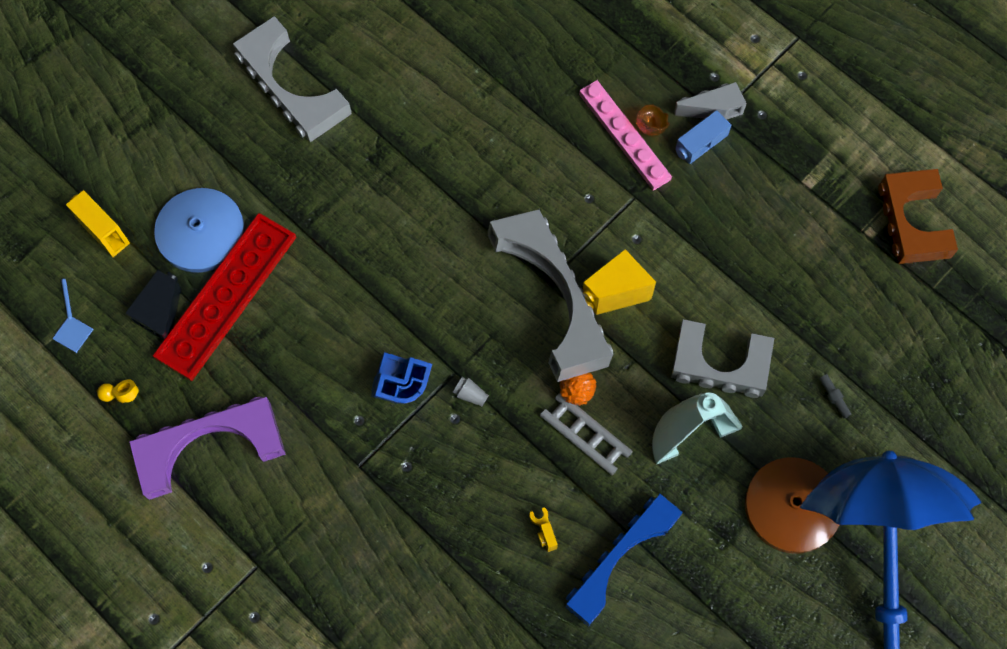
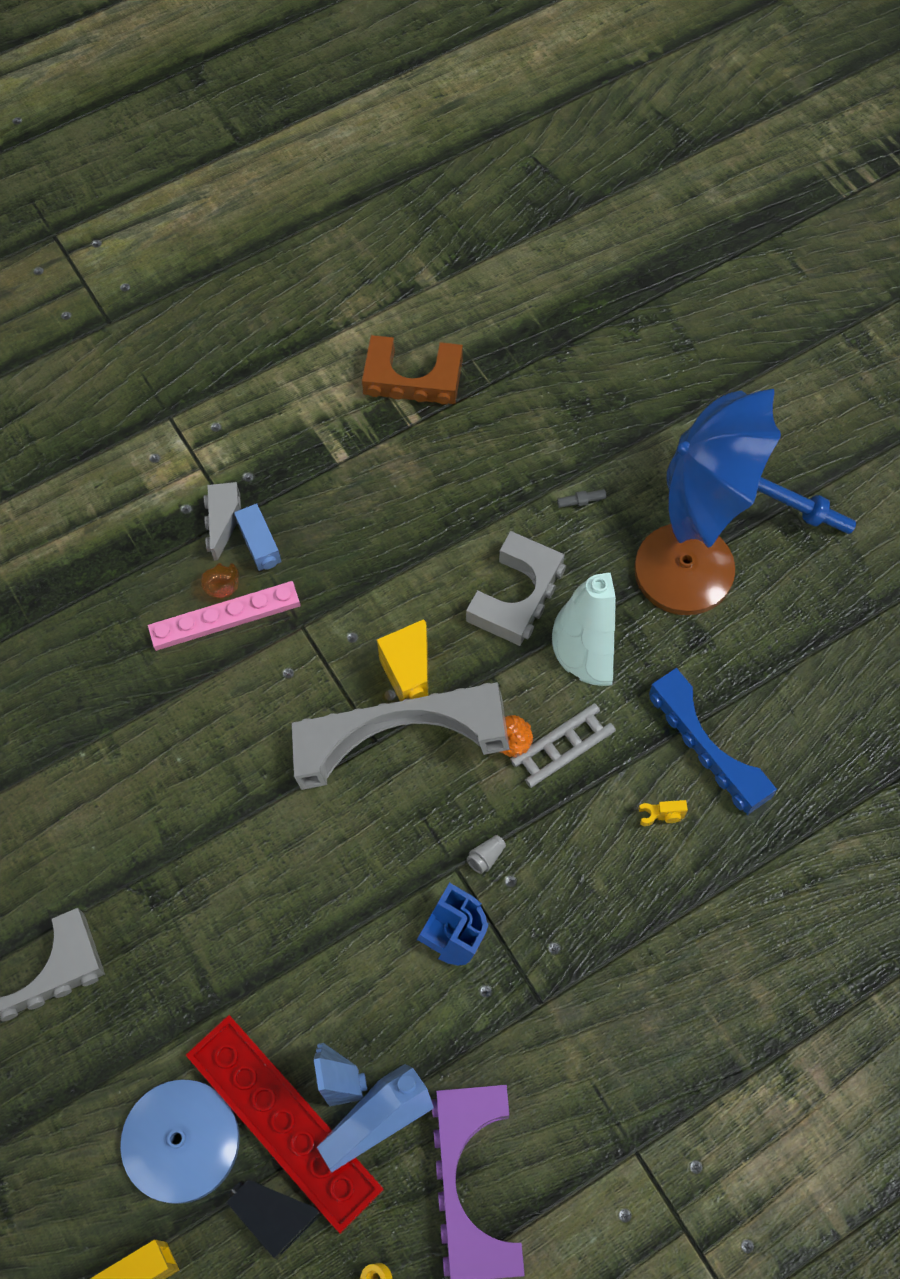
camera: 75 degrees left, 5 degrees down
none -> medium blue wedge [314,1043,368,1106]
none -> medium blue wedge [317,1064,434,1173]

